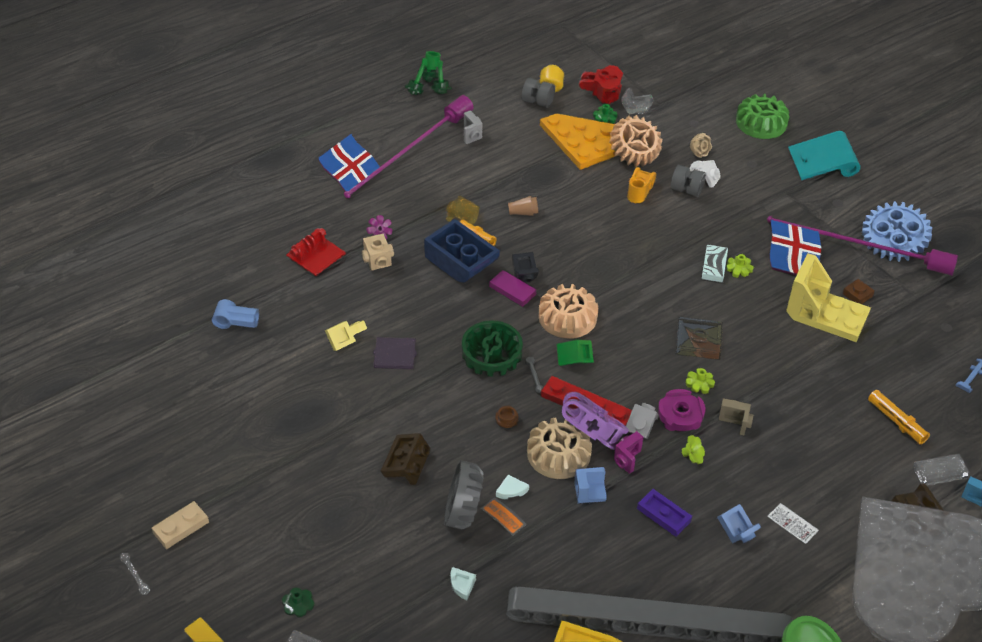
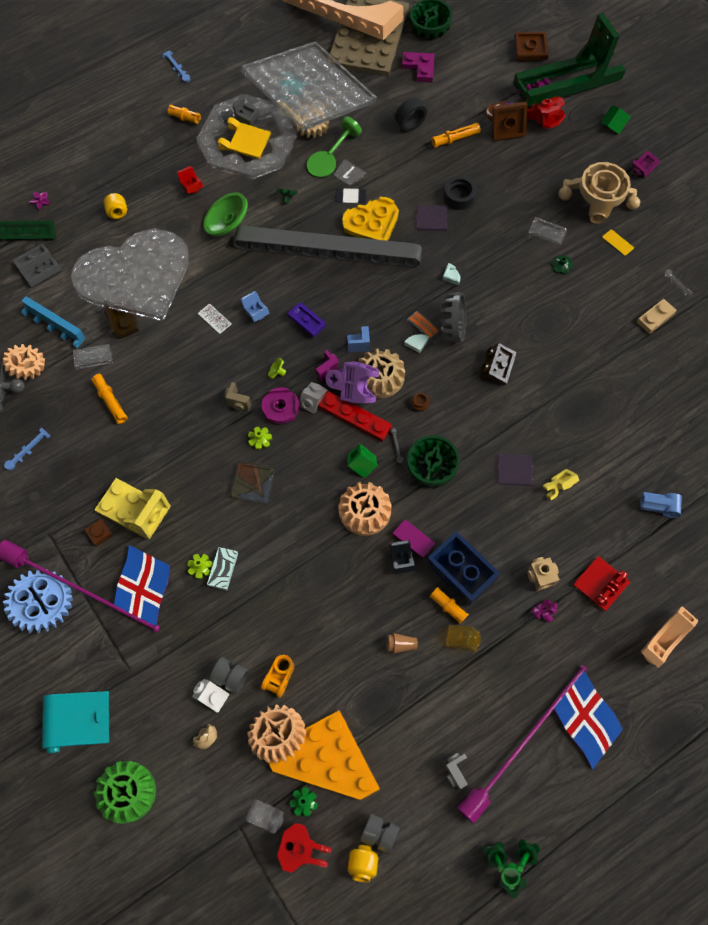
camera: 175 degrees left, 20 degrees up
none -> light nougat arch [641,606,698,668]

